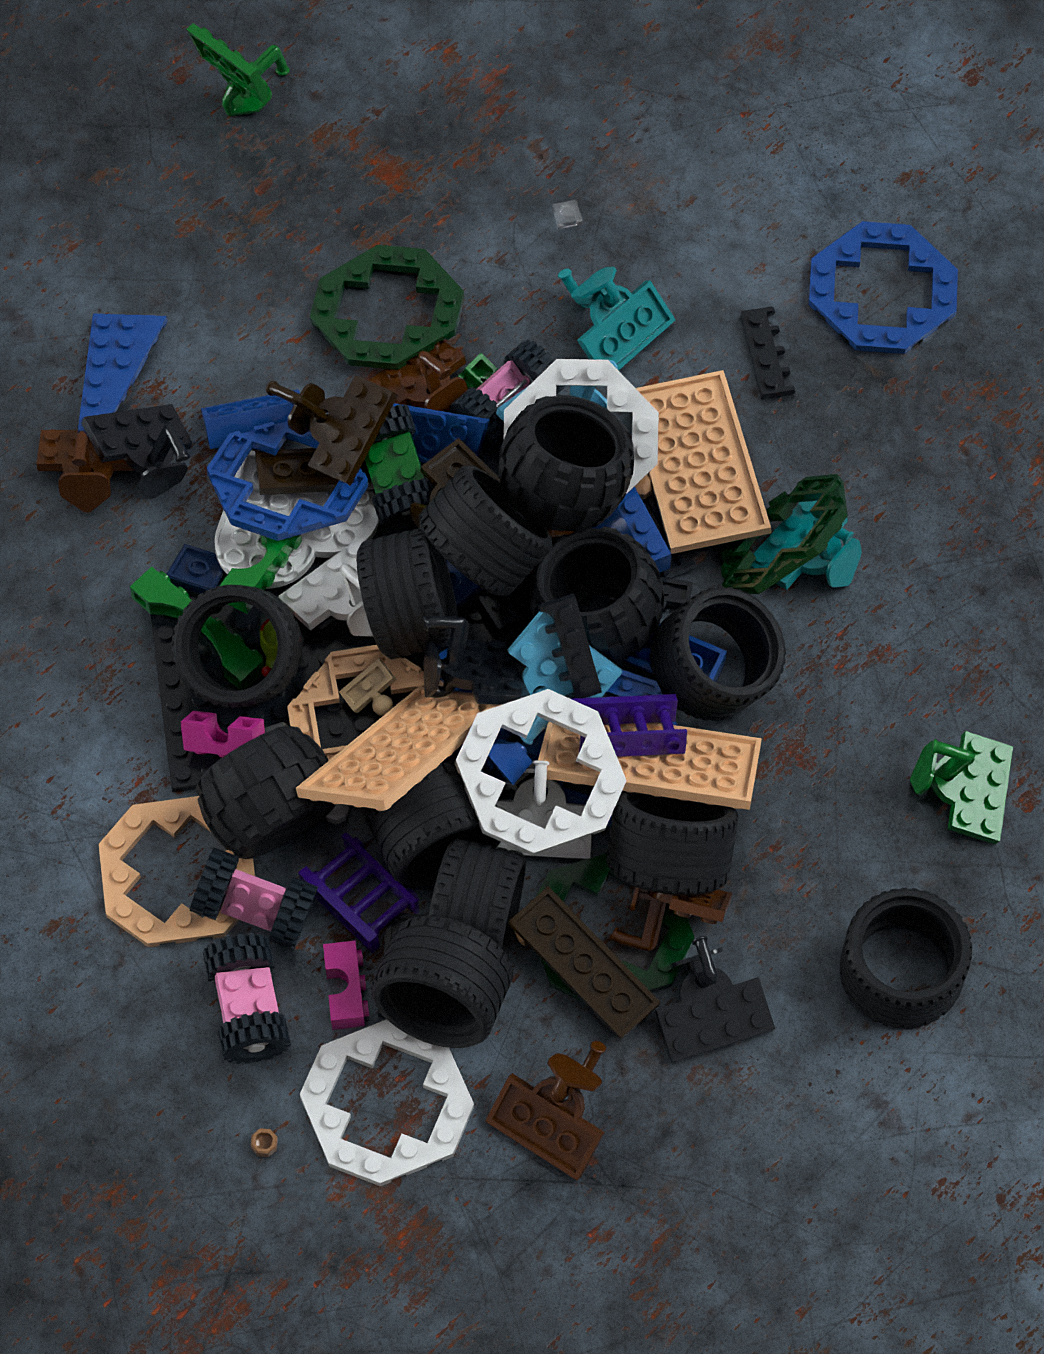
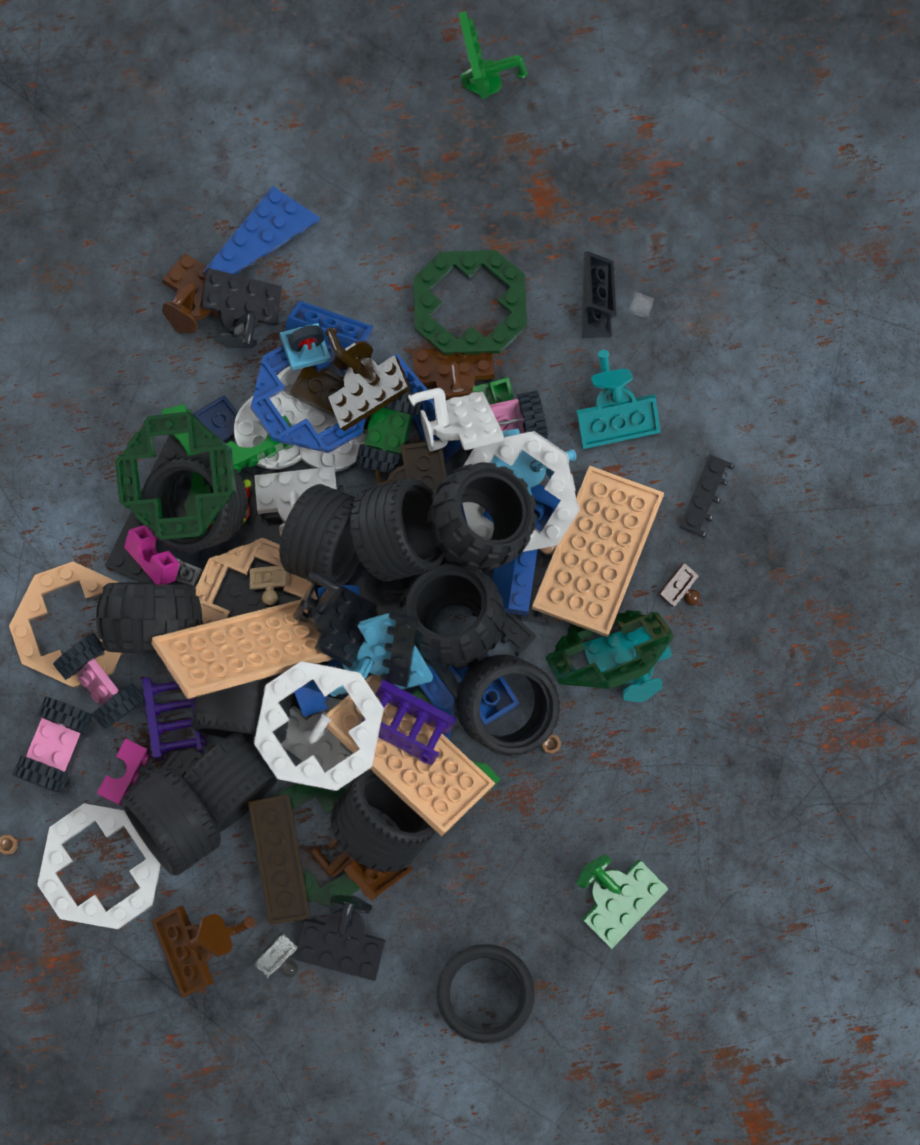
camera: 35 degrees right, 15 degrees up
blue plate [809,221,958,354] -> none
none -> dark green plate [115,412,236,540]
none -> clear smoke plate [253,932,298,978]
none -> plate [280,323,330,371]
none -> white plate [408,388,504,452]
none -> medium nougat tile [541,734,561,755]
none -> black slope [581,251,617,338]
none -> plate [658,563,701,607]

